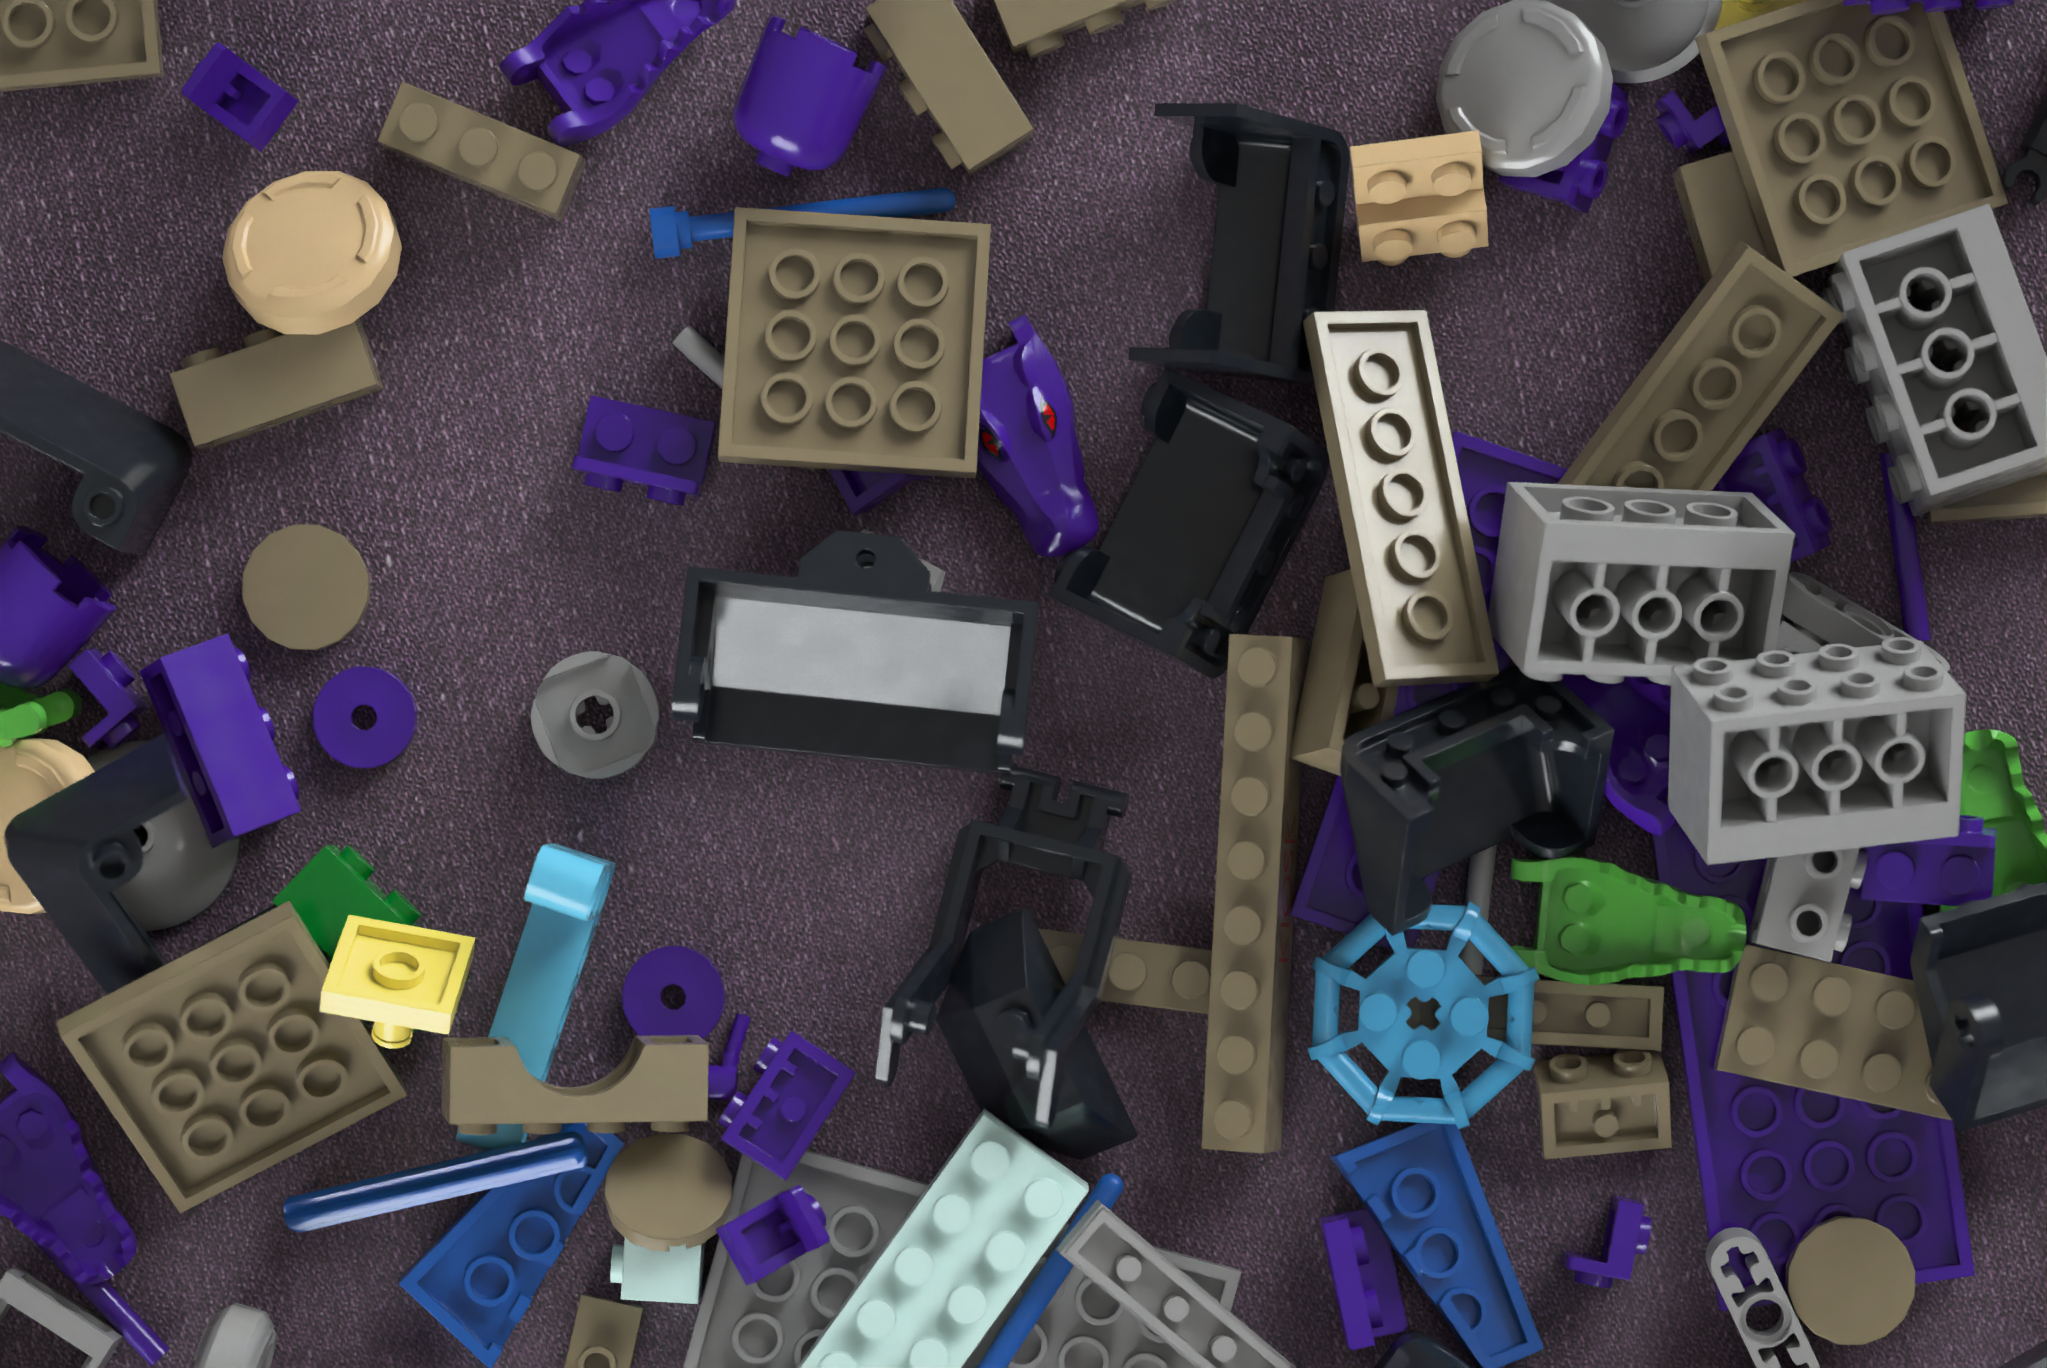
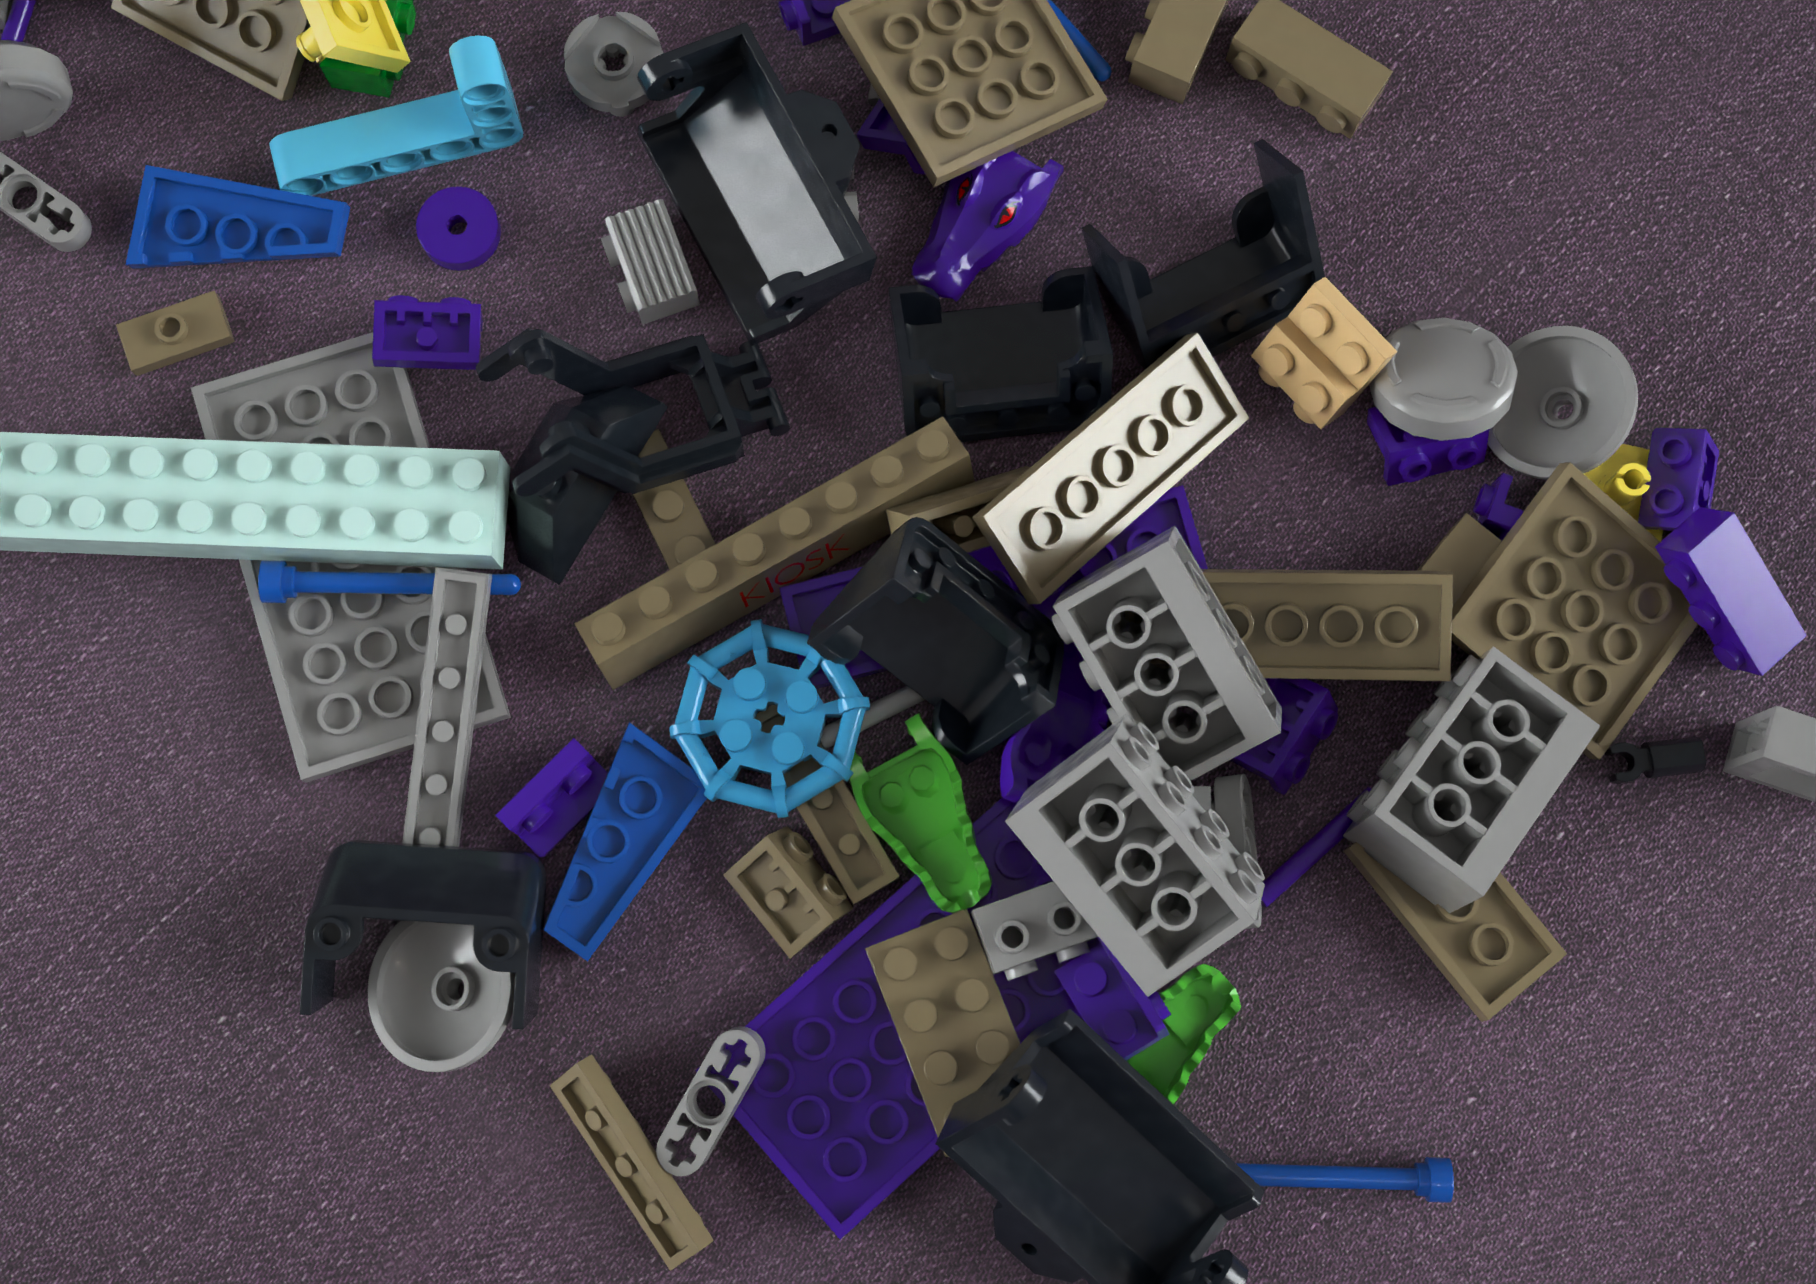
camera: 50 degrees right, 10 degrees down
blue axle [283,1131,588,1233] -> none
dark tan arch [442,1035,709,1135] -> none
dark tan tile [605,1133,732,1252] -> none
light aqua brick [610,1238,705,1304] -> none
dark purple hand [708,1013,751,1101] -> none
dark purple bracket [716,1185,830,1286] -> none
dark purple bracket [1561,1195,1651,1288] -> none
dark tan tile [1785,1216,1915,1345] -> none
none -> light grey brick [601,199,700,325]

